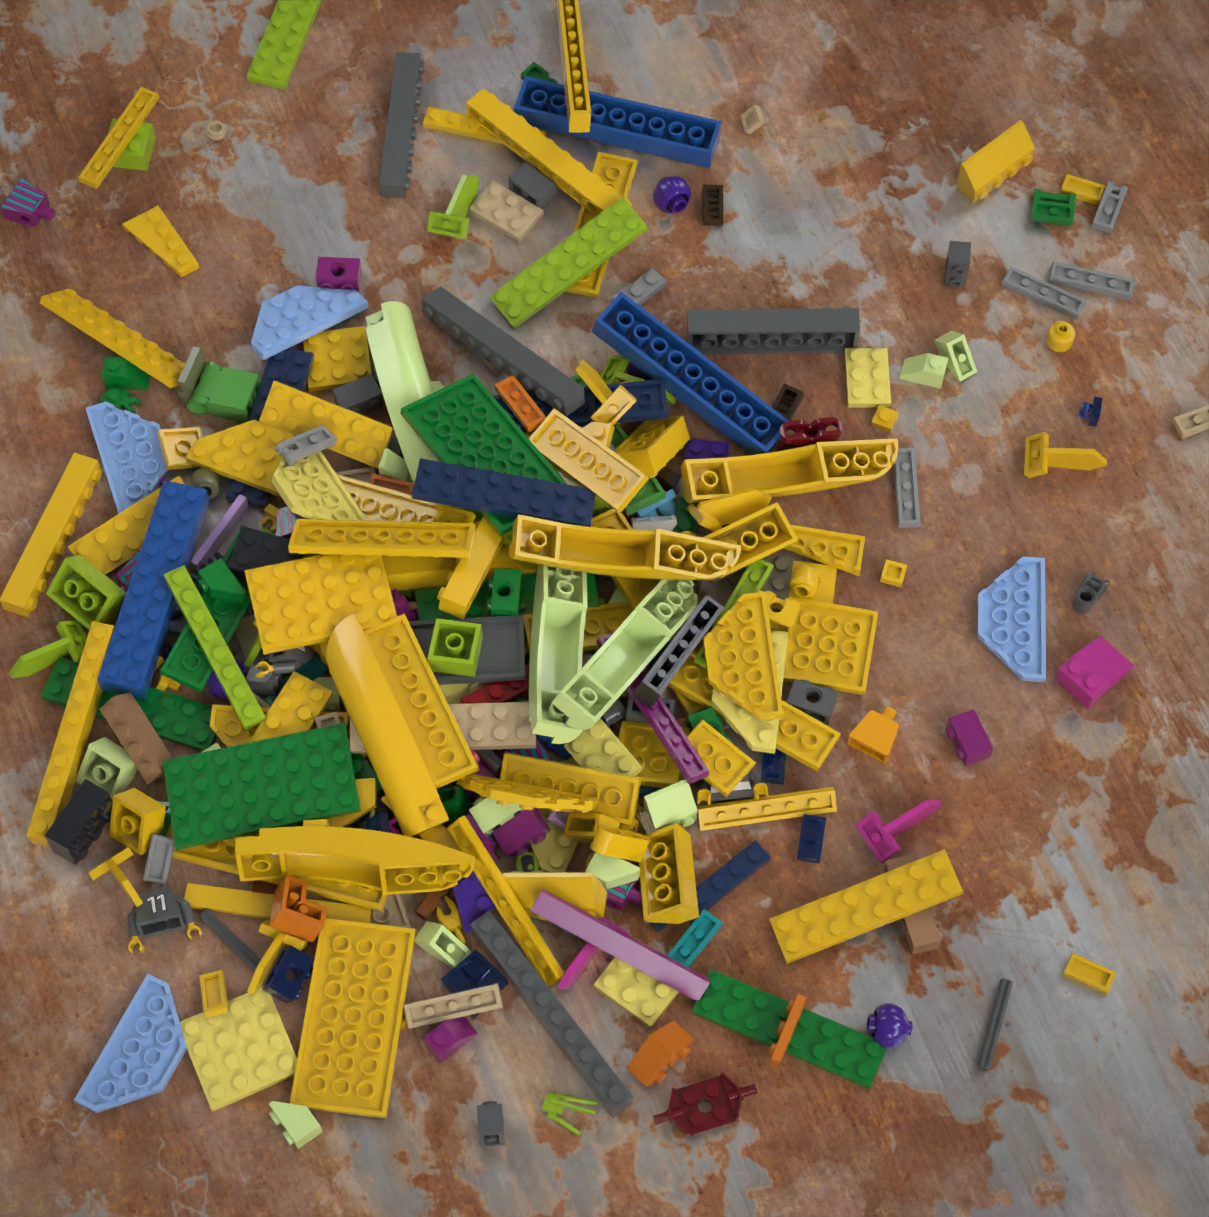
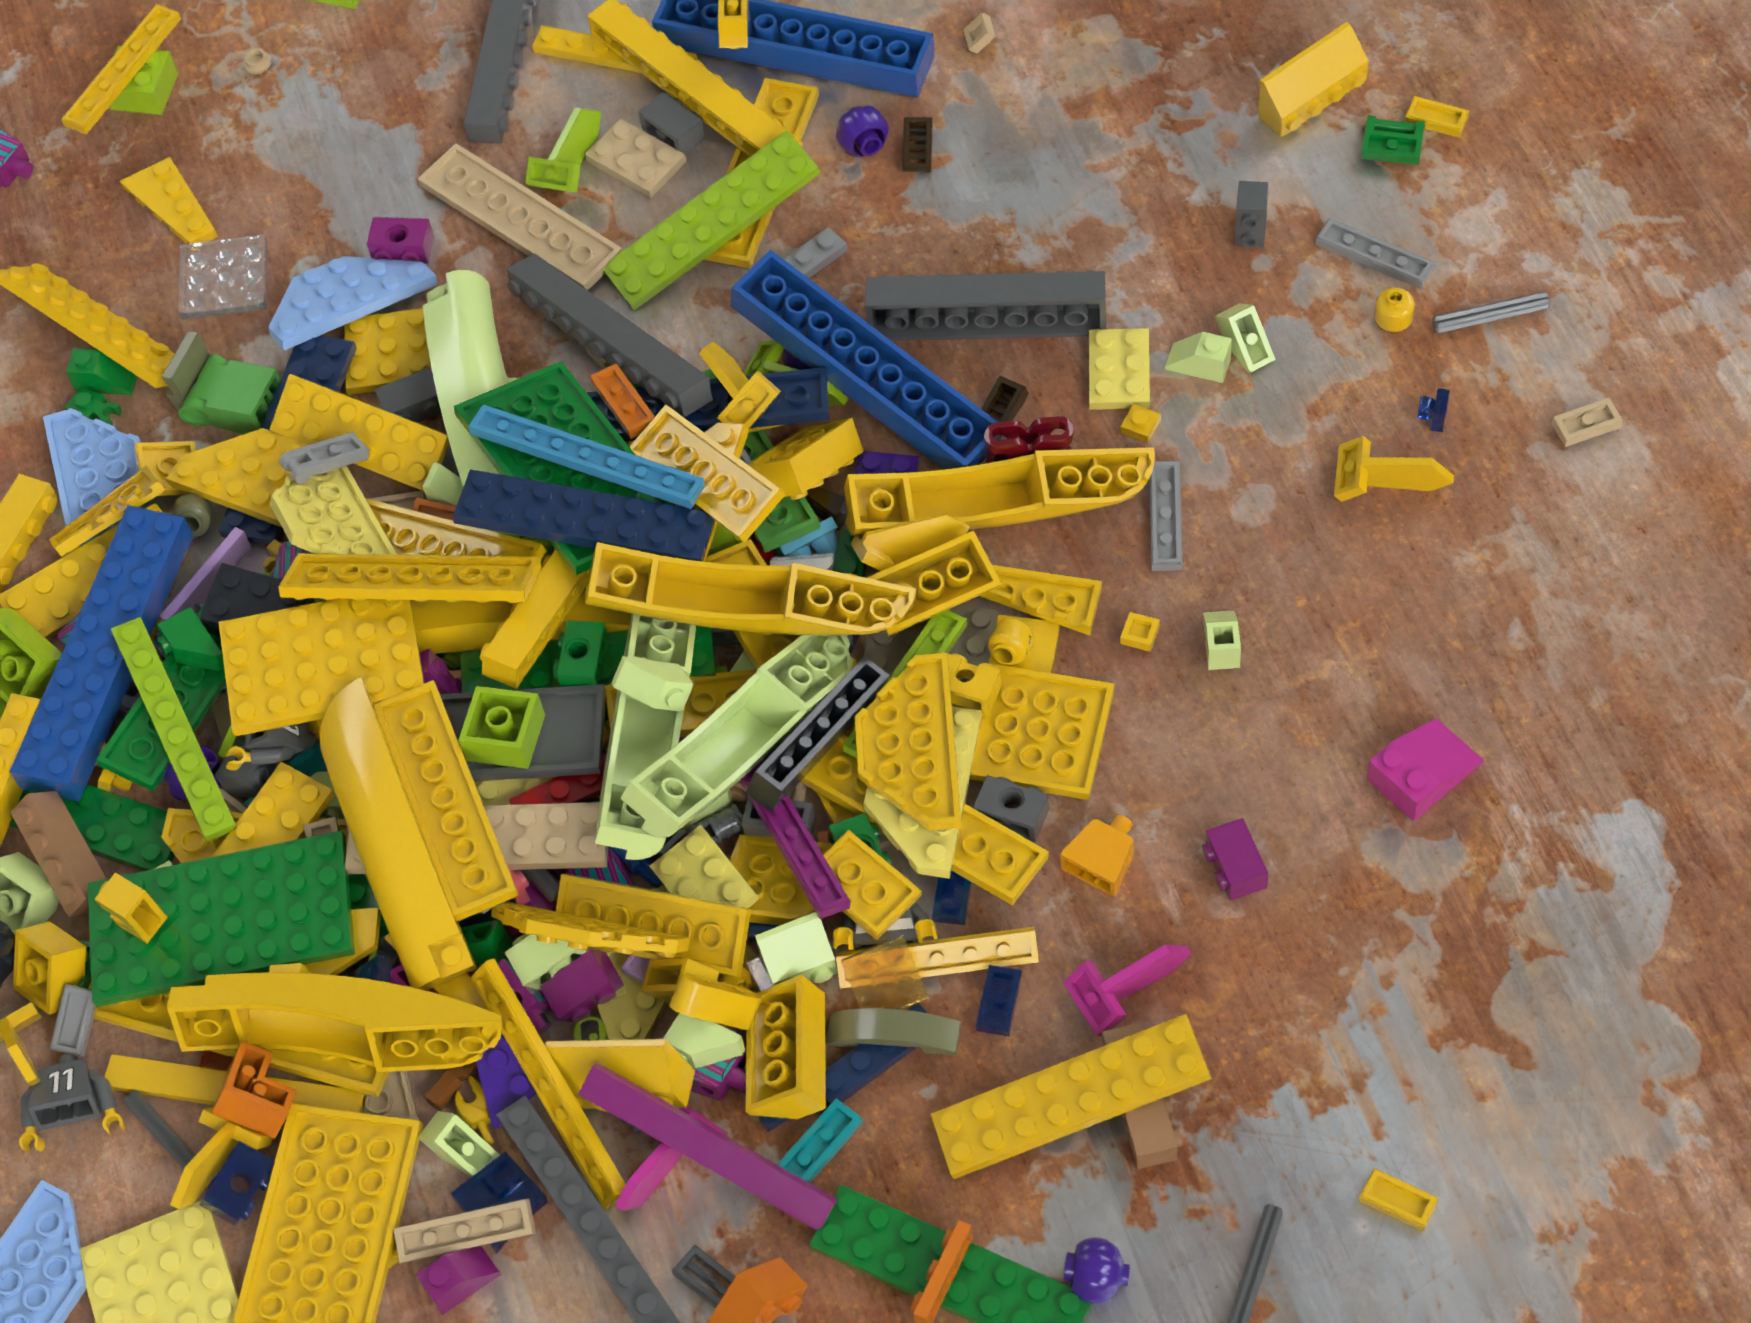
camera: 10 degrees right, 5 degrees down
yellow tile [199,970,229,1018] -> none
light yellow plate [593,957,679,1029] -> none
light blue plate [977,557,1046,682] -> none
light grey tile [1048,261,1135,301] -> none
dark grey piece [1072,570,1110,614] -> none
light grey plate [1091,181,1128,234] -> none
none -> yellow wing [49,466,165,557]
none -> yellow brick [95,872,168,944]
none -> clear plate [178,234,267,320]
none -> tan plate [418,143,623,291]
none -> dark azure plate [468,404,705,509]
none -> yellowish green slope [611,656,694,712]
none -> dark grey tile [672,1245,735,1308]
none -> olive slope [825,1008,962,1055]
none -> clear yellow plate [841,935,929,1010]
none -> yellowish green slope [1203,610,1241,670]
none -> axle [1432,292,1550,333]

